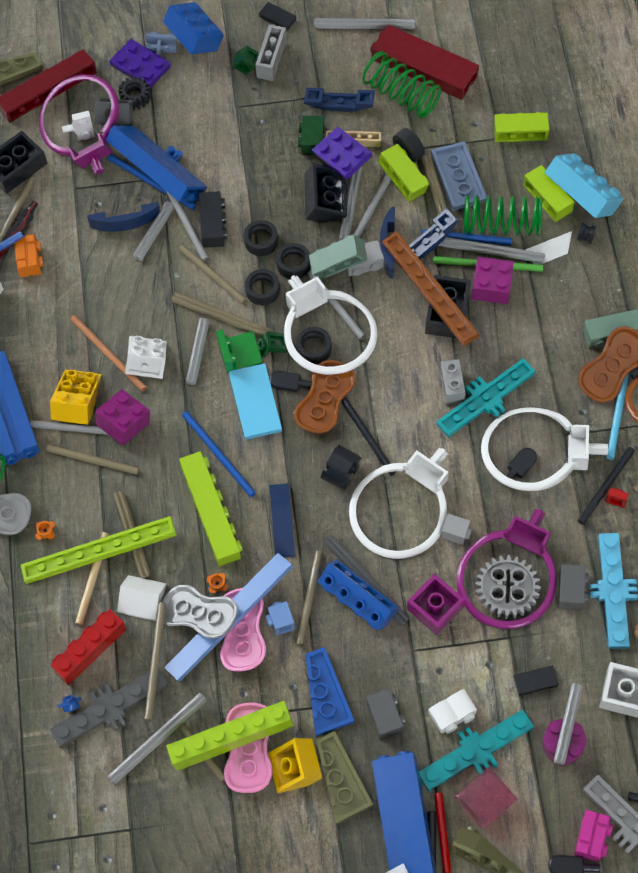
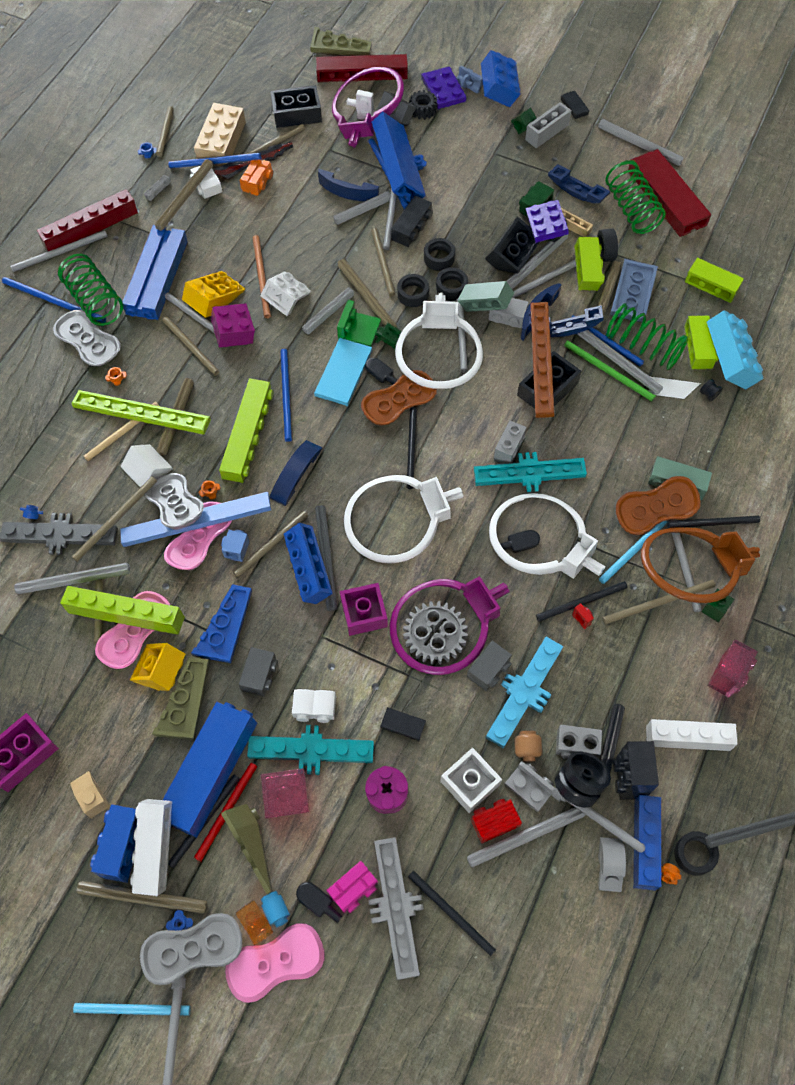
camera: 30 degrees right, 0 degrees up
red brick [51,609,127,686] -> none
black tyre [296,327,332,364] -> none
black brick [320,444,362,491] -> none
light grey brick [441,514,472,545] -> none
magenta brick [472,257,514,304] -> none
light grey axle [554,683,583,765] -> none

